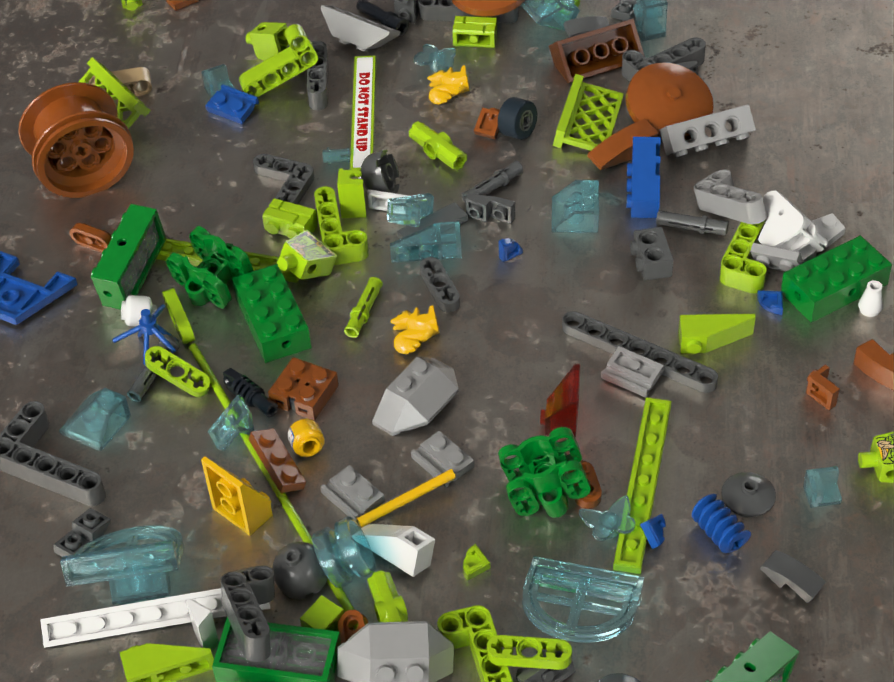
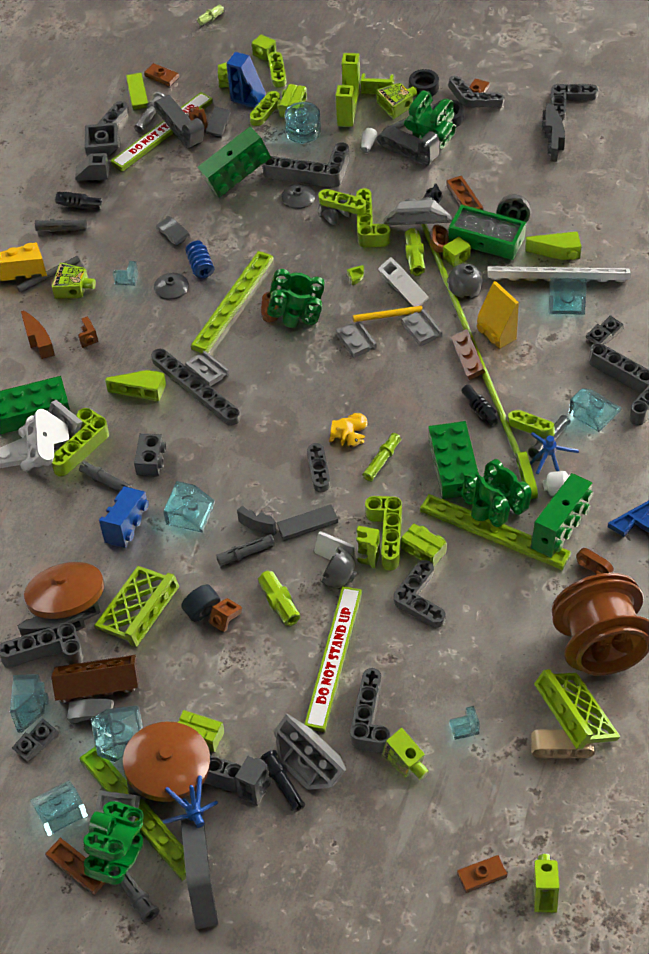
camera: 165 degrees left, 5 degrees up
clear light blue window [60,526,184,587] -> none
white slope [186,598,219,651] -> none
blue plate [205,84,259,124] -> none
clear light blue slope [207,394,254,451] -> none
dark grey beam [221,566,275,662] -> none
lime beam [239,24,318,97] -> none
dark orange piece [268,357,339,421] -> none
lime torso [277,230,337,280] -> none
yellow head [288,419,324,457] -> none
clear light blue wheel [312,516,376,588] -> none
clear light blue pin [322,147,350,165] -> none
light grey wedge [372,357,459,436] -> none
clear light blue slope [387,193,434,227] -> none
clear light blue slope [390,221,462,263] -> none
clear light blue animal [413,44,456,71] -> none
yellow animal [427,65,470,105] -> none
blue tile [499,238,523,262] -> none
clear light blue window [522,556,644,643] -> none
clear red slope [540,364,580,437] -> none
clear light blue animal [579,496,636,541] -> none
dark orange slope [587,119,659,171] -> none
blue tile [640,514,666,549] -> none
light grey brick [660,104,756,158] -> none
light grey beam [693,170,767,224] -> none
blue tile [757,290,783,315] -> none
white cone [858,280,883,317] -> none

